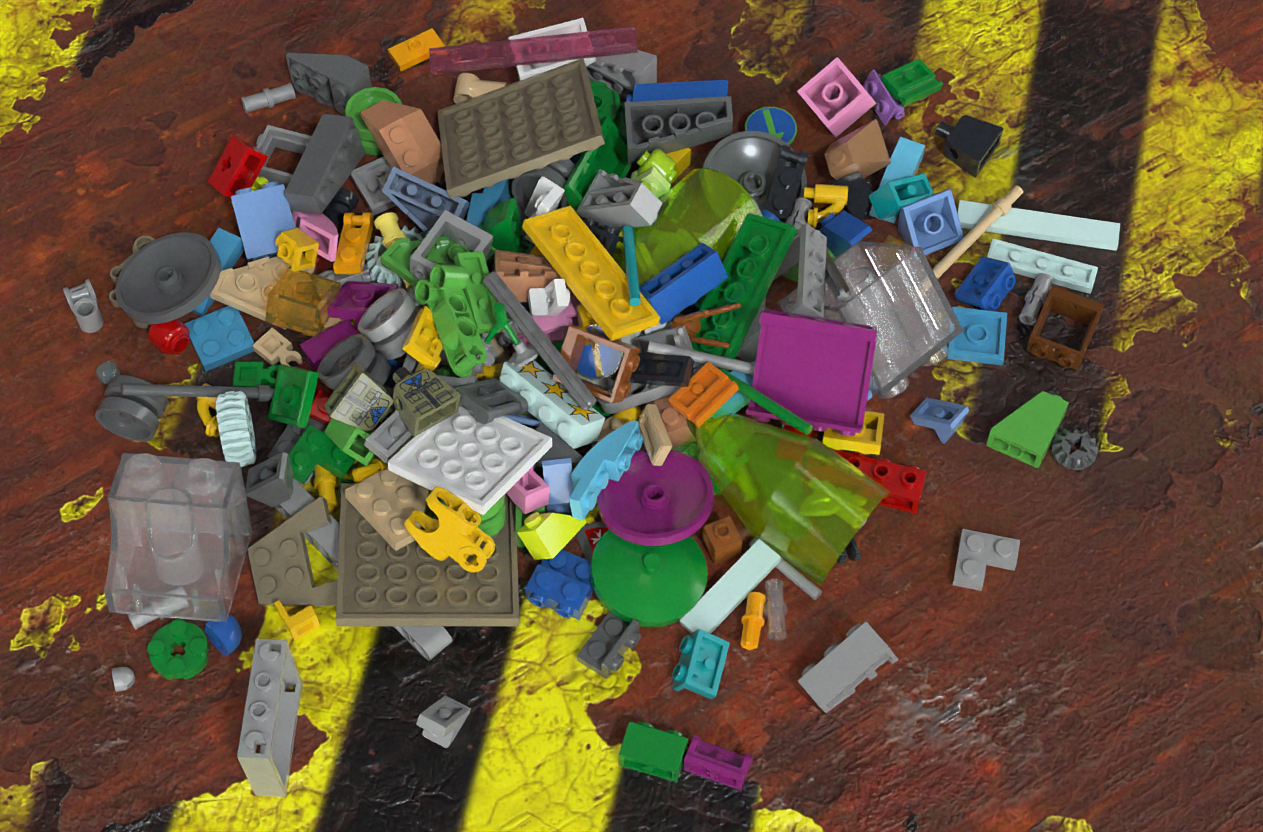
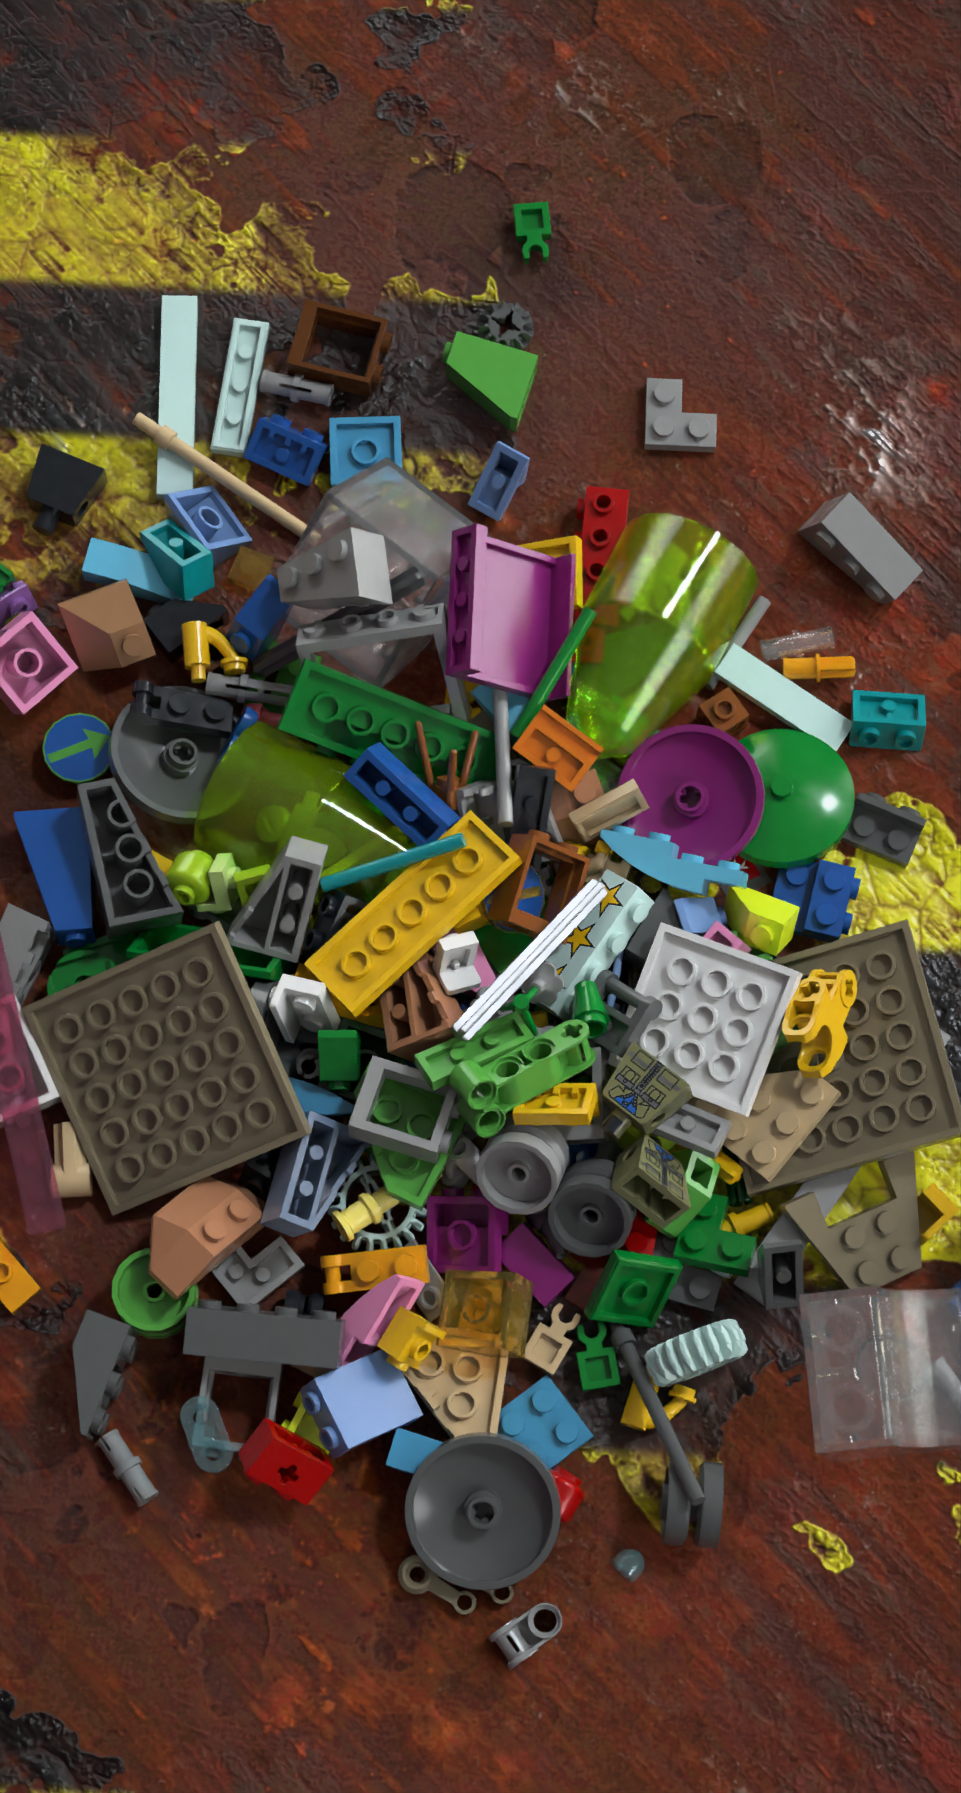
camera: 105 degrees left, 15 degrees up
none -> clear light blue plate [180,1396,233,1473]
none -> light grey wedge [277,527,393,610]
none -> green plate [513,202,551,264]
none -> green cone [572,980,610,1039]

